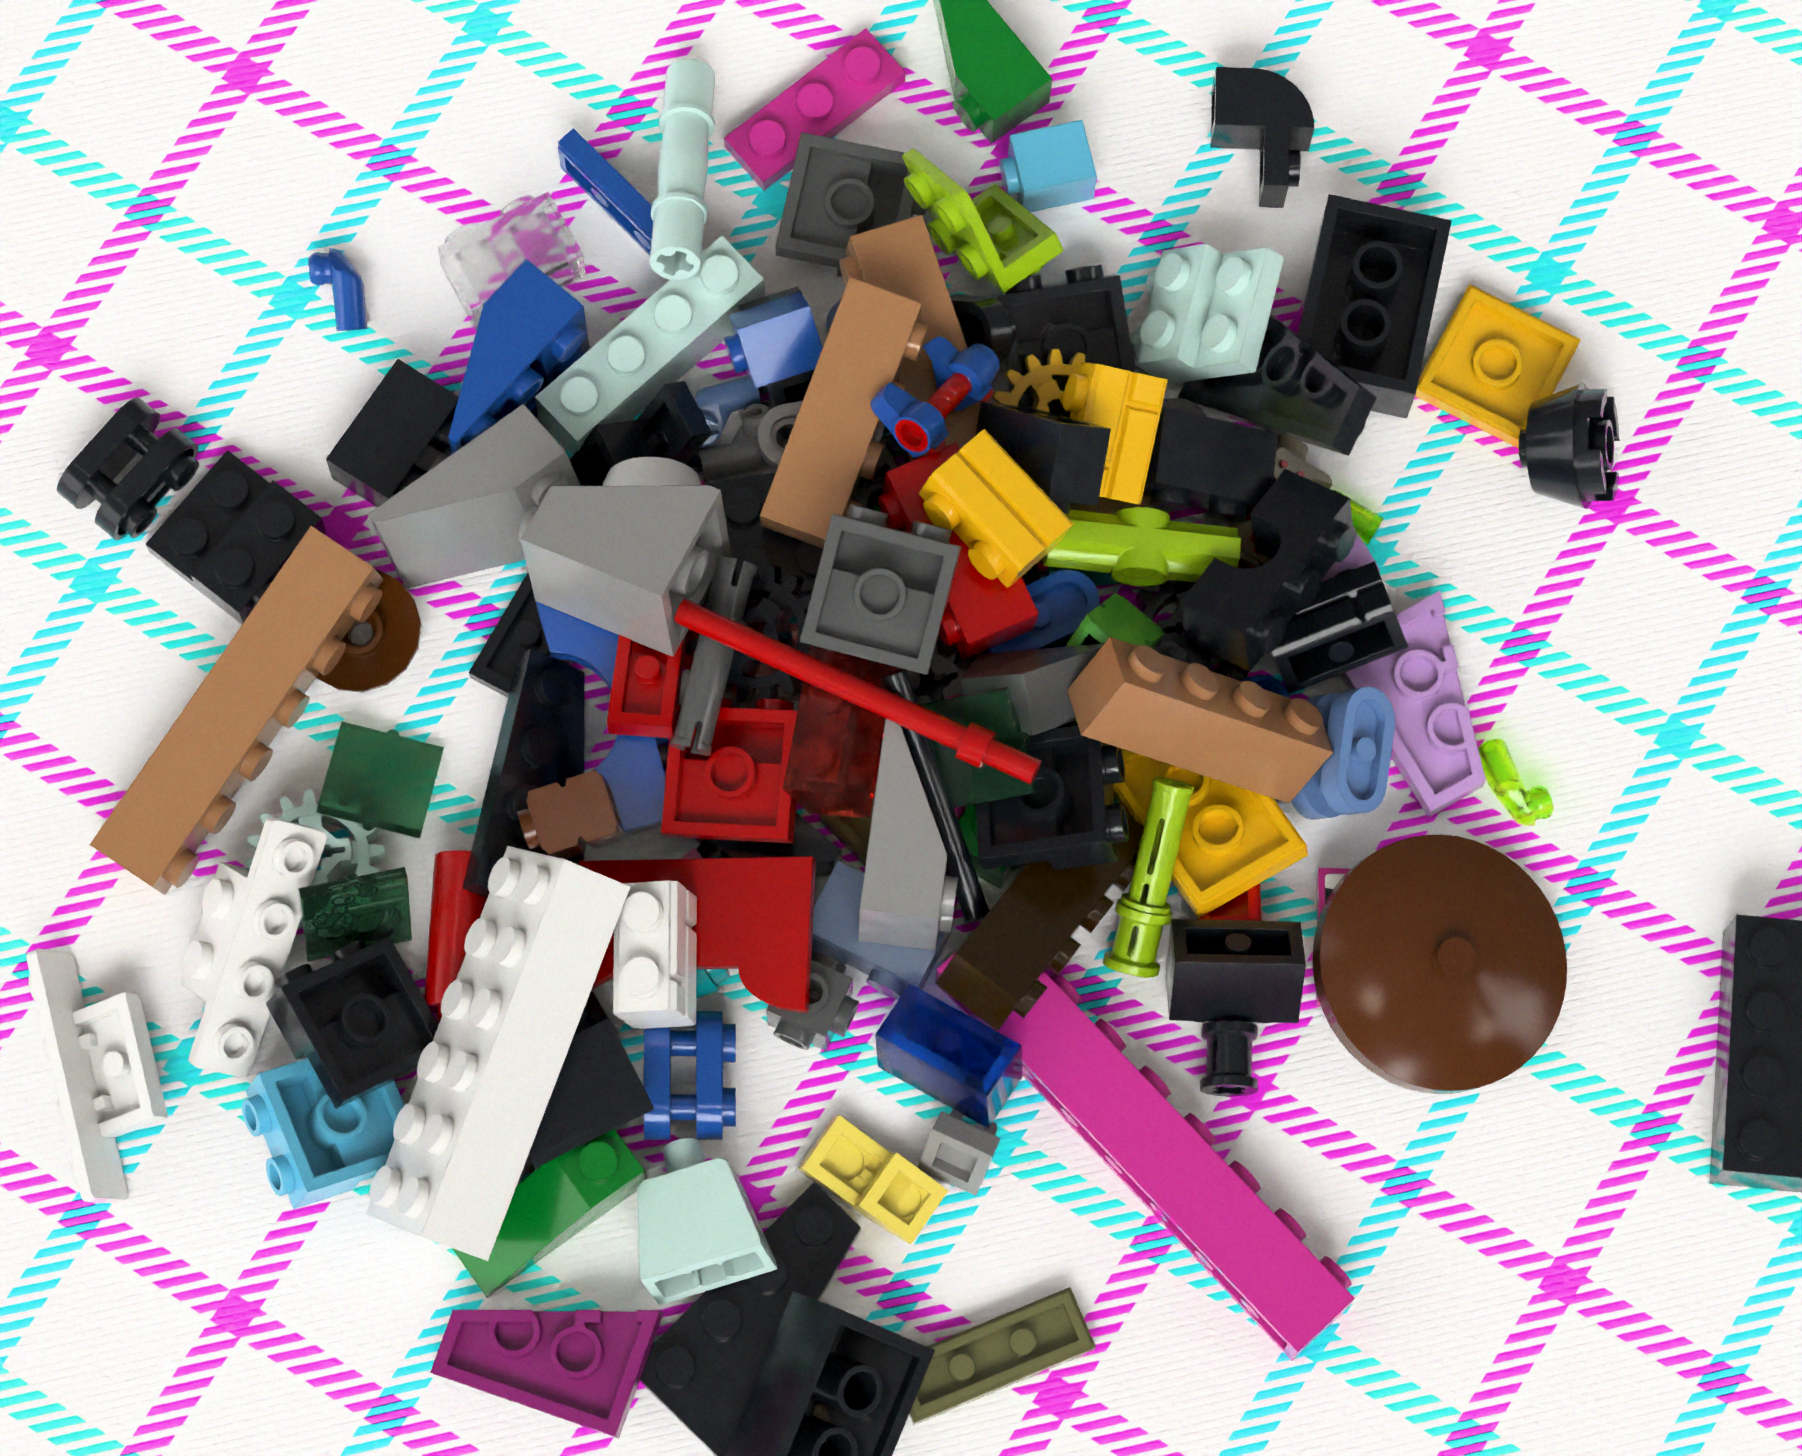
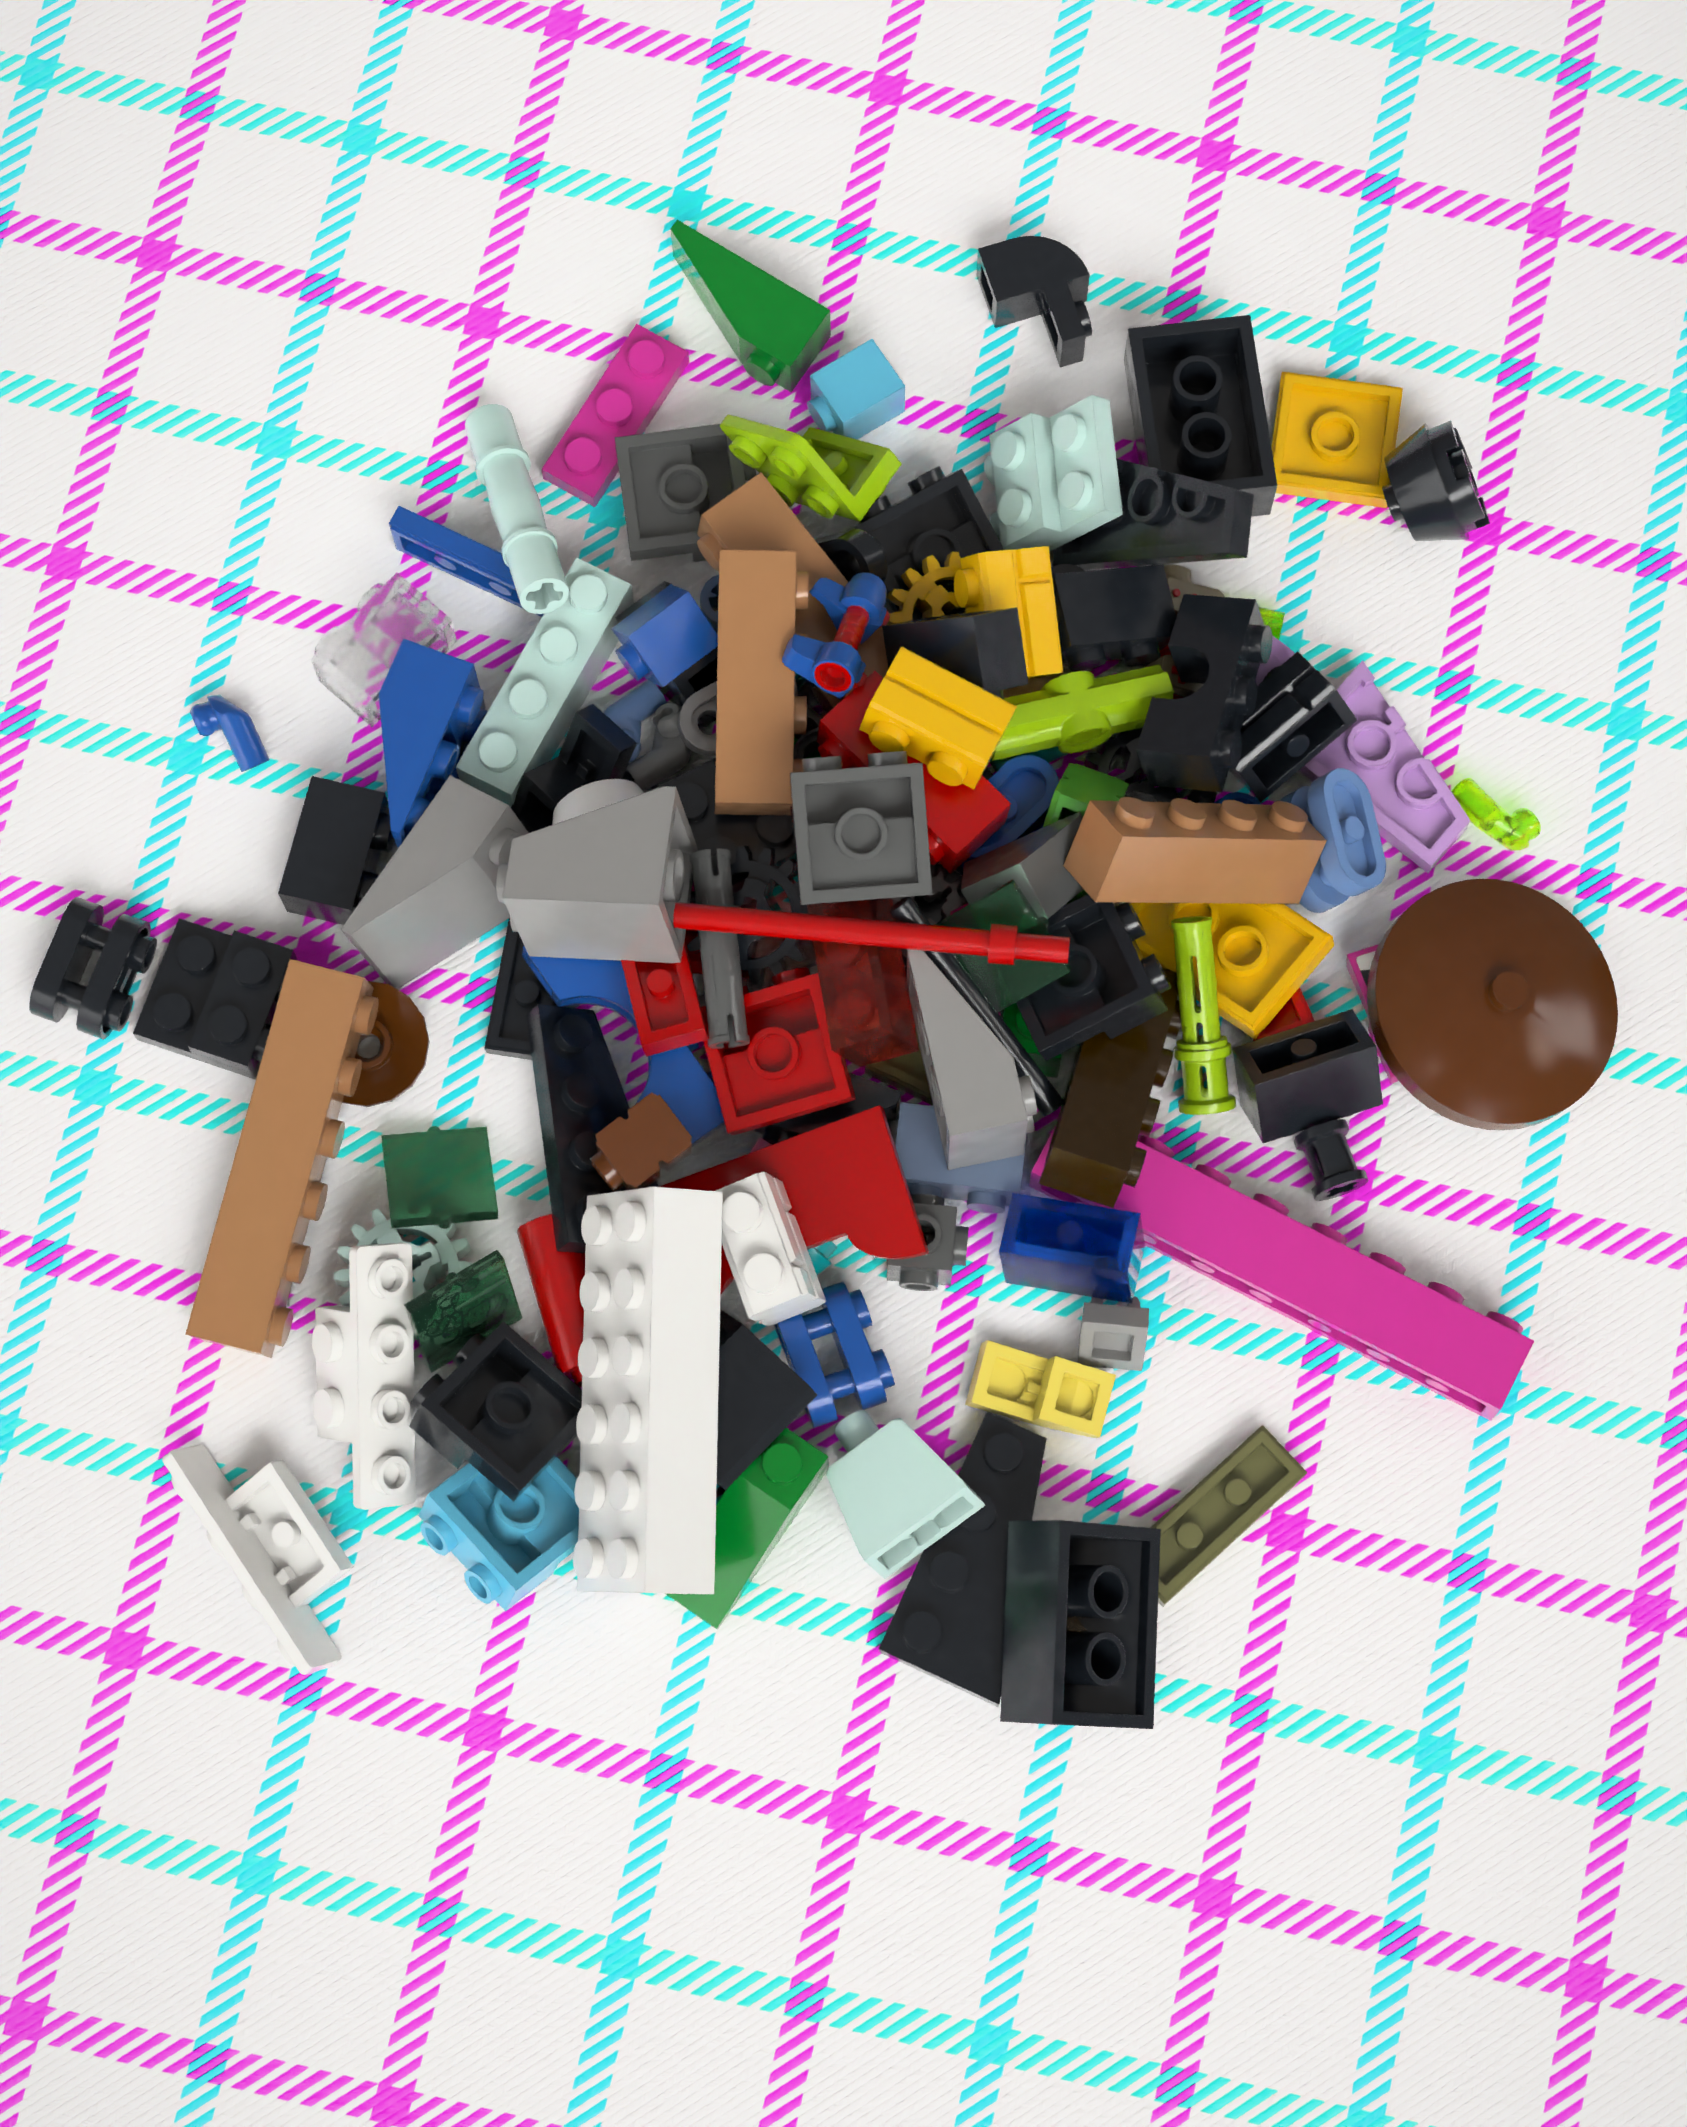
camera: 15 degrees left, 0 degrees up
magenta wing [430,1310,663,1439] -> none

